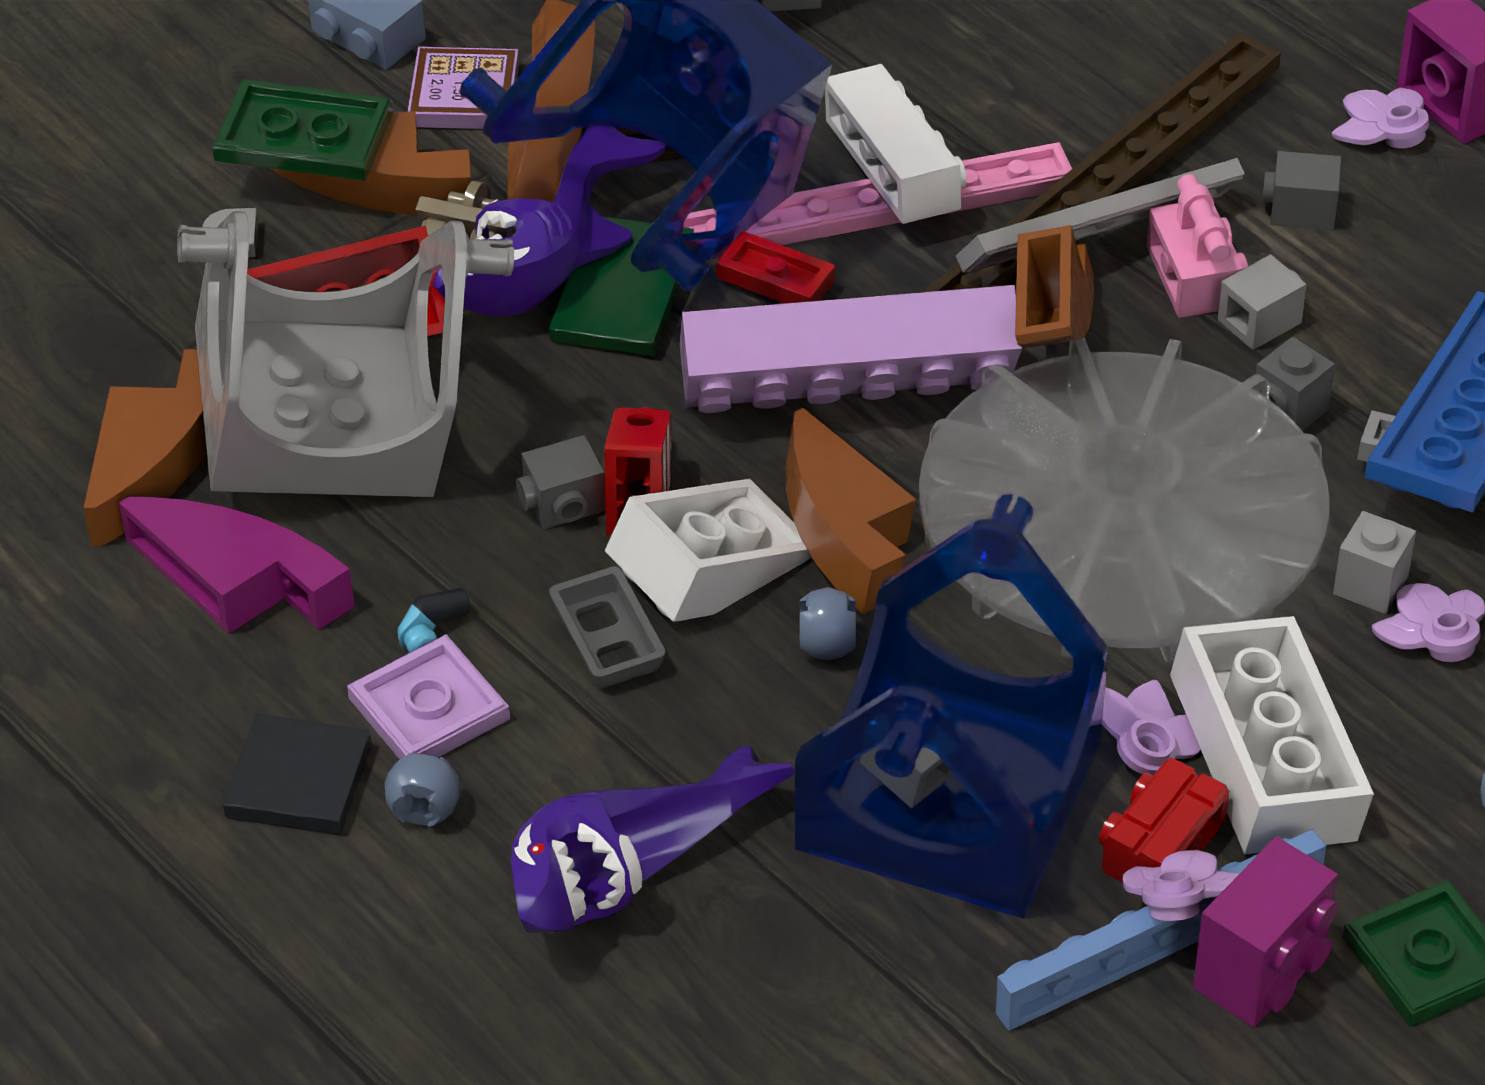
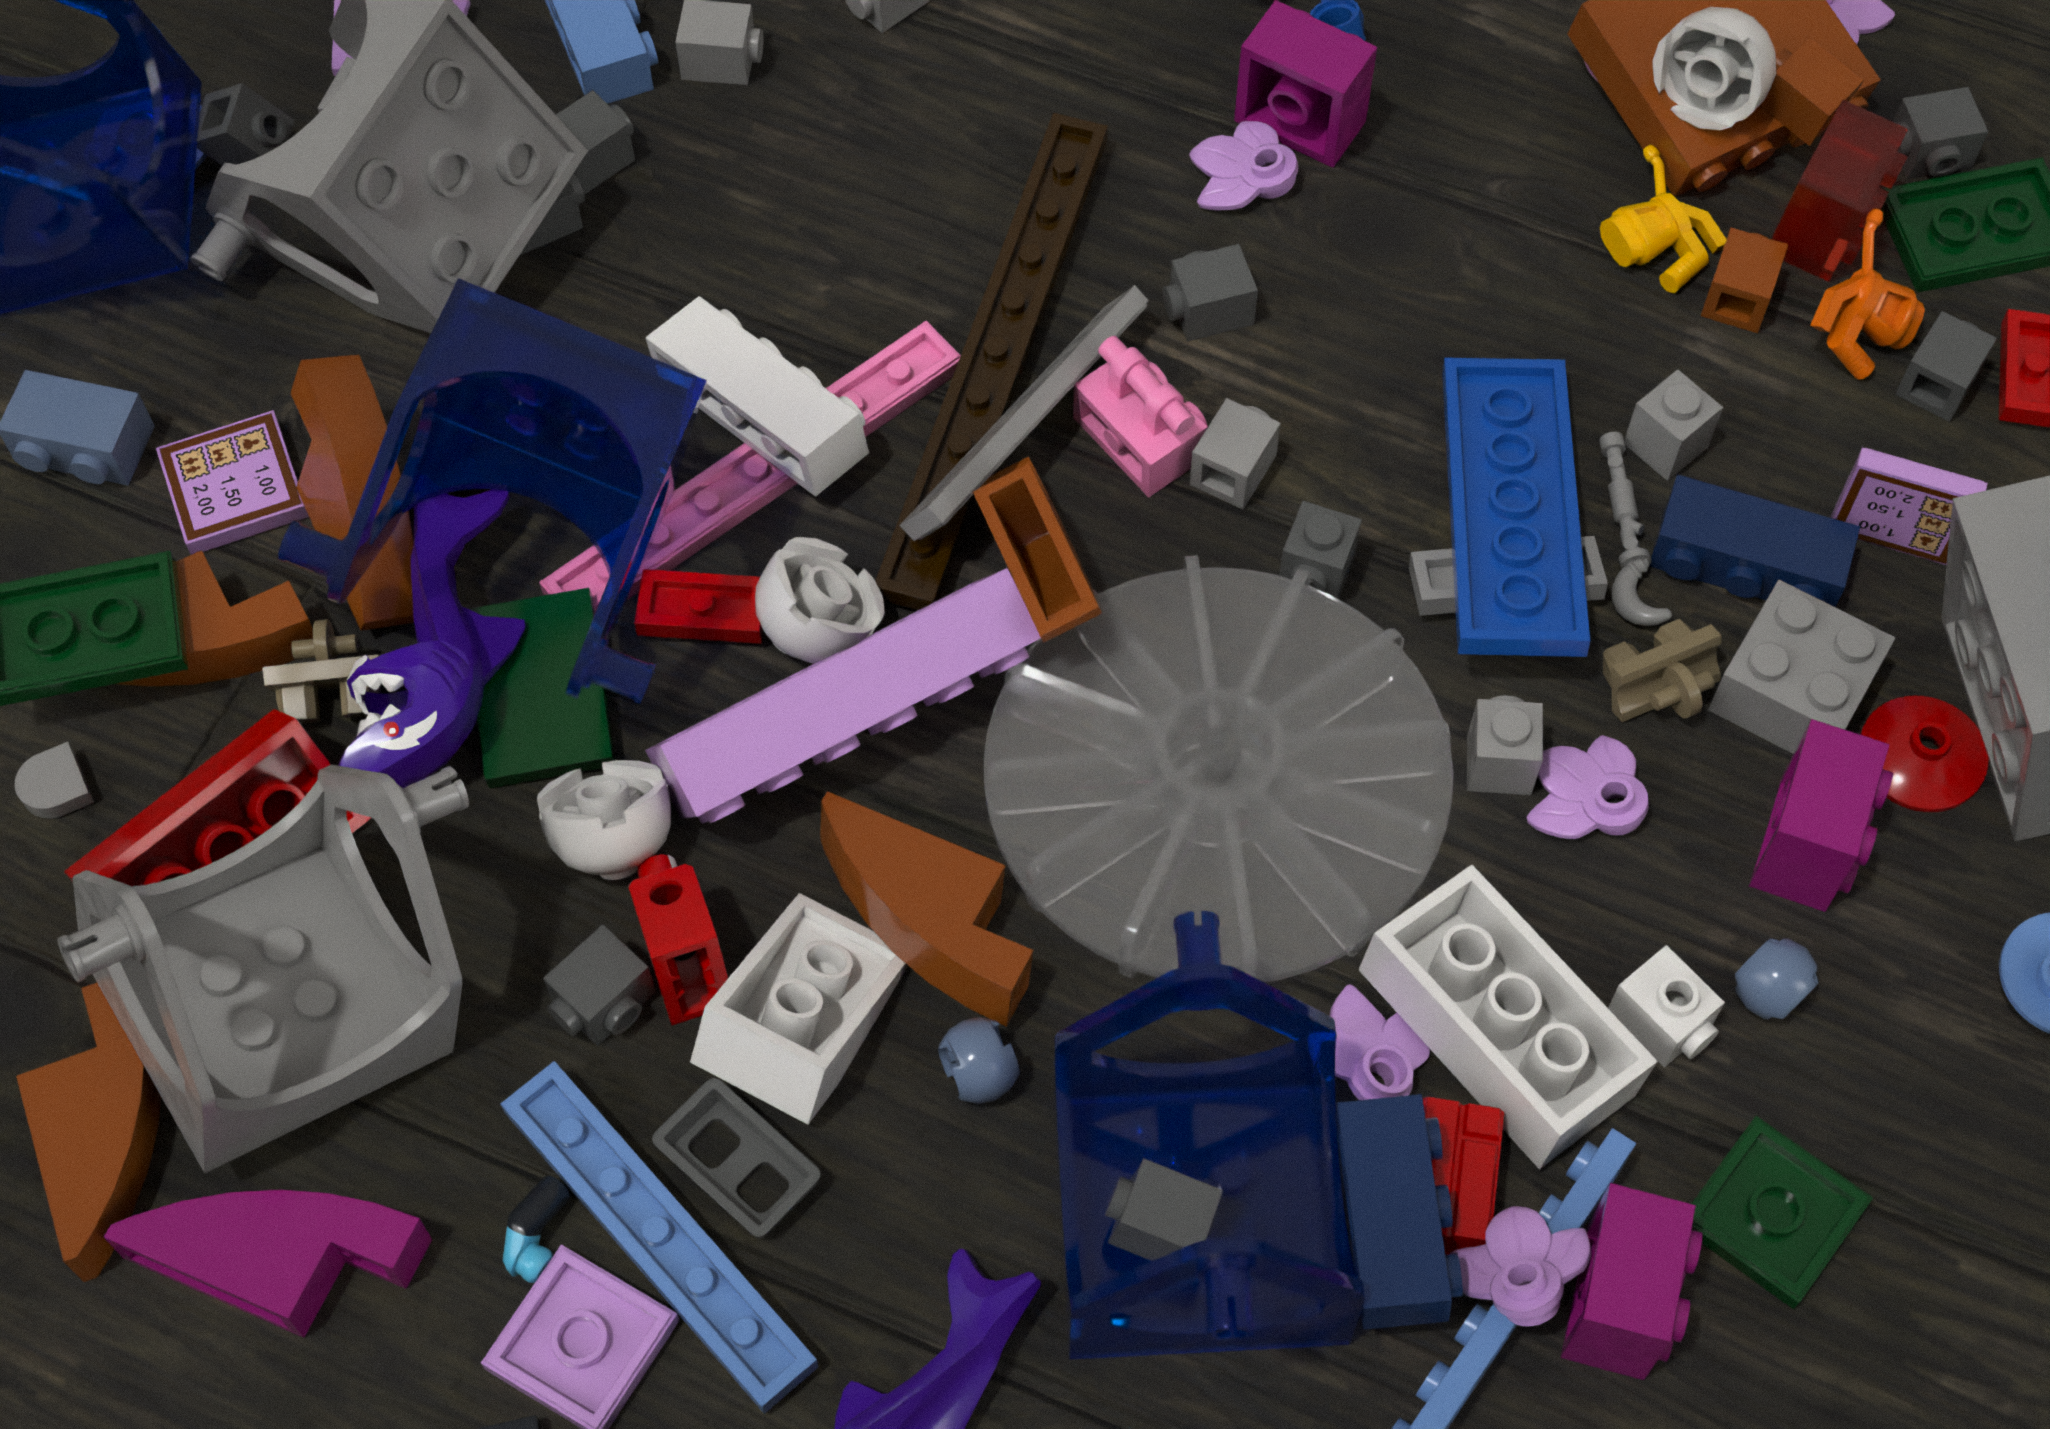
camera: 25 degrees left, 15 degrees up
none -> medium blue plate [500,1061,819,1414]
none -> white cylinder [537,760,671,880]
none -> white cylinder [755,537,885,663]
none -> dark blue brick [1337,1094,1463,1330]
none -> white brick [1608,945,1725,1068]

